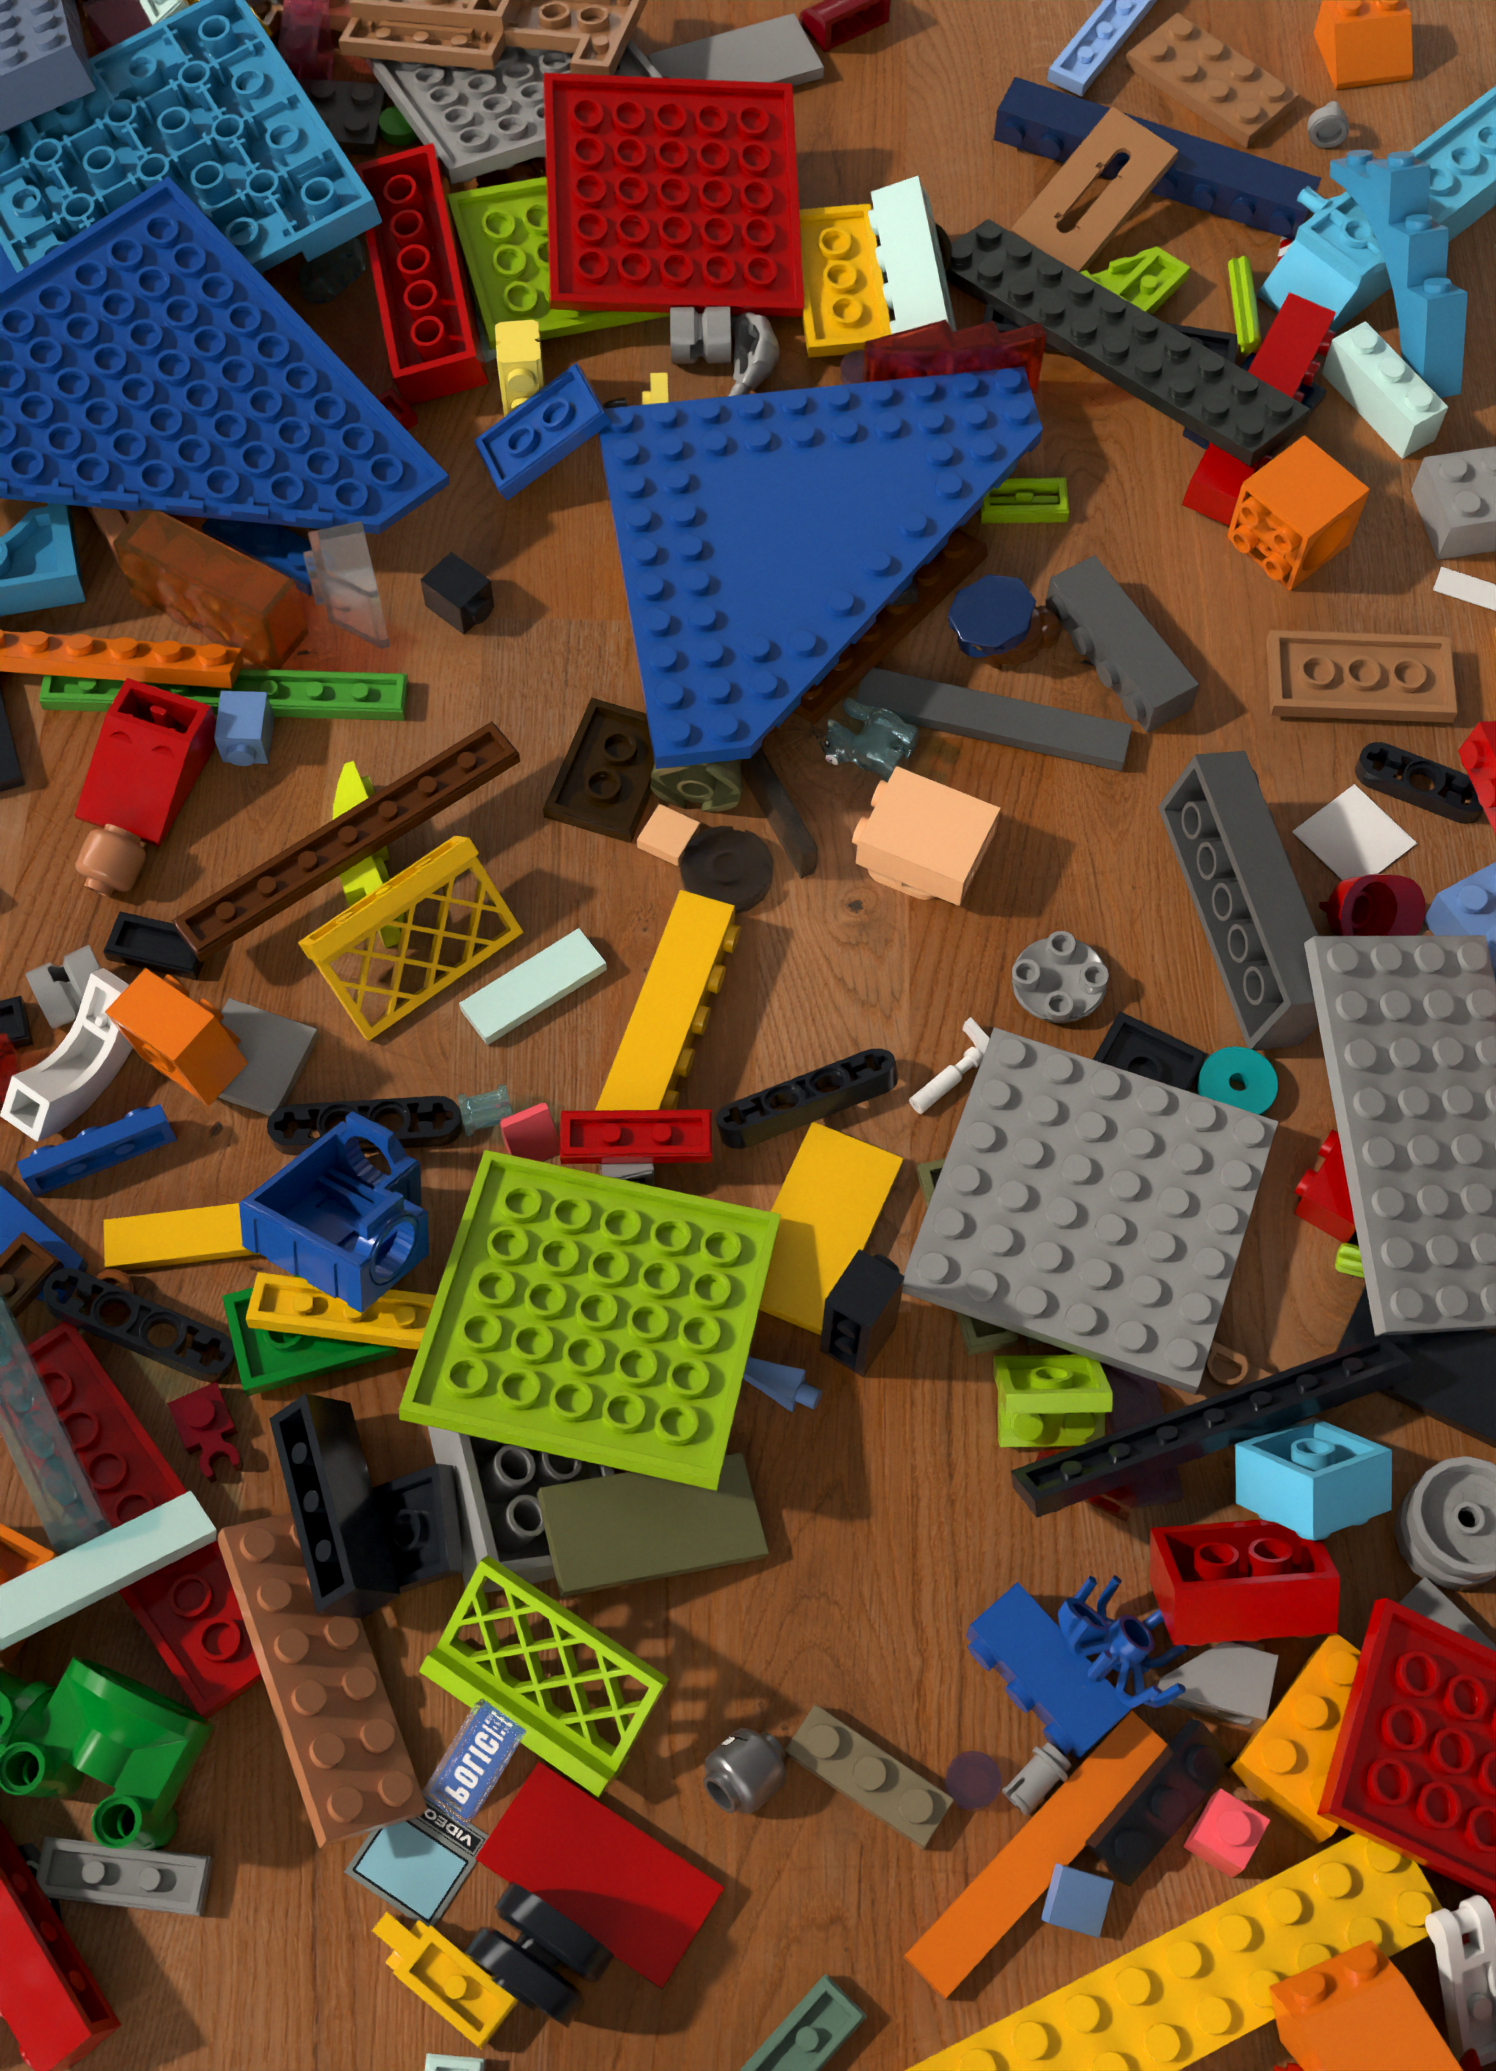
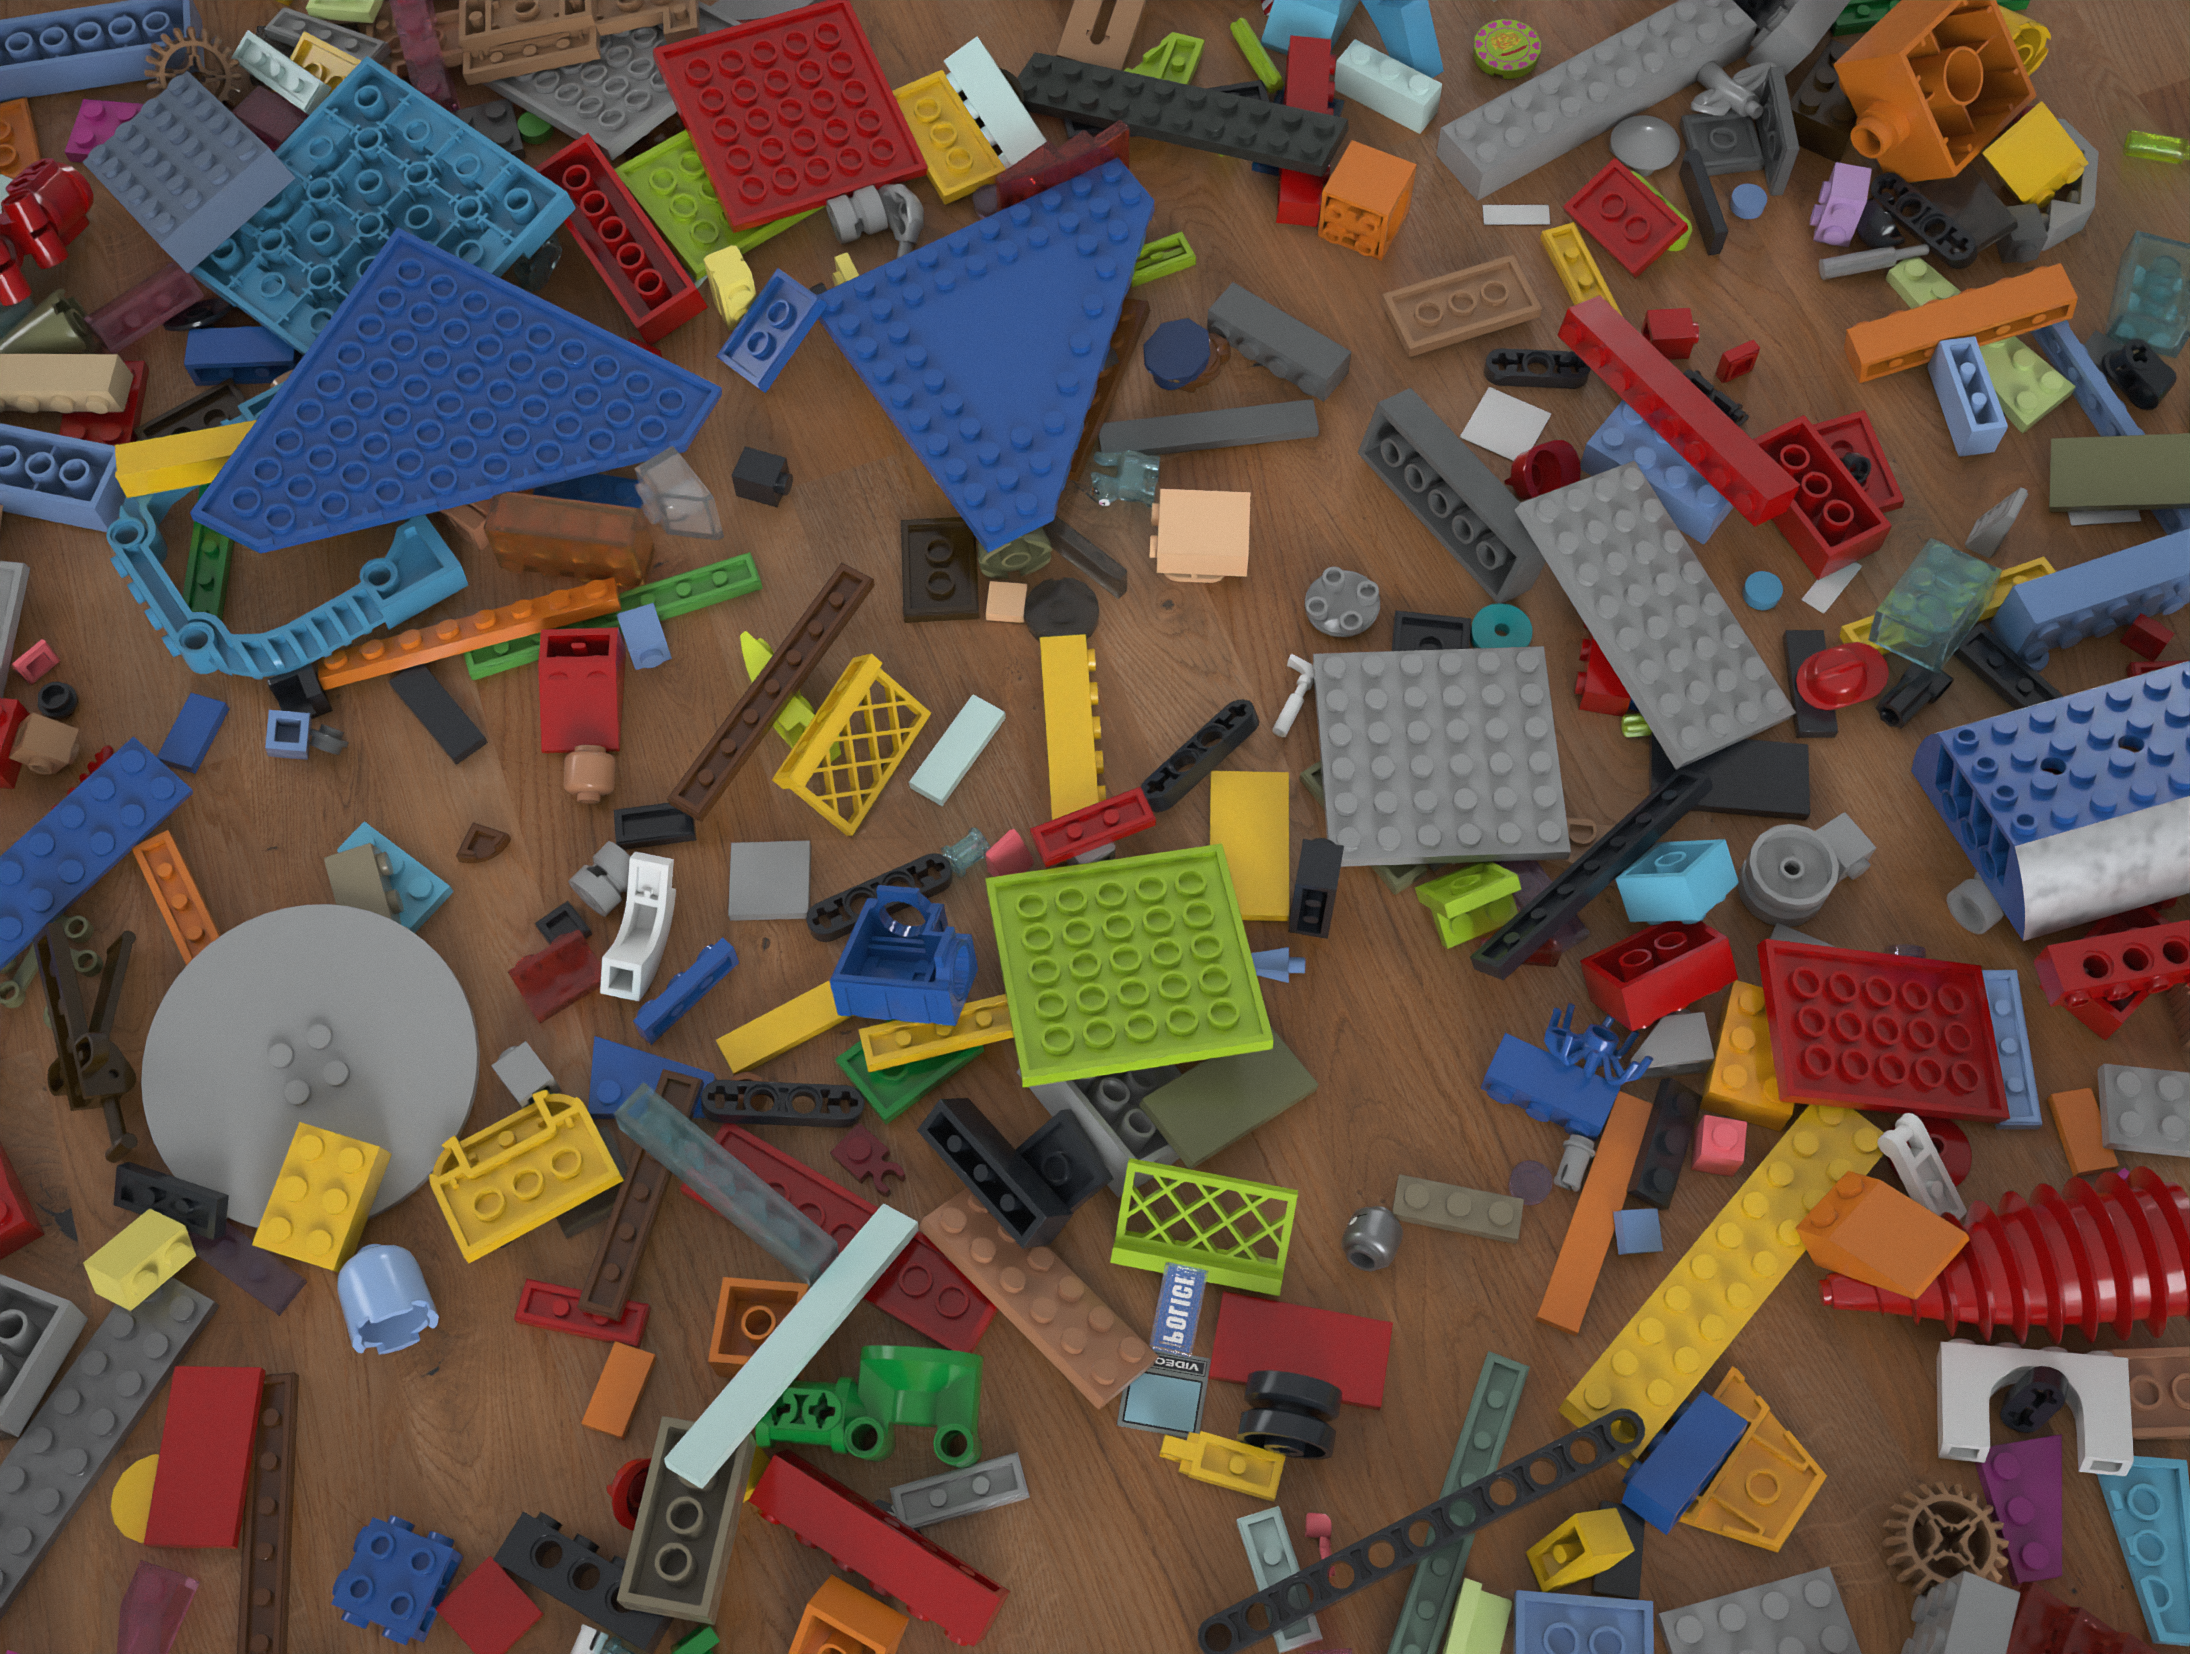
camera: 20 degrees left, 0 degrees up
orange brick [105,968,248,1107] -> none

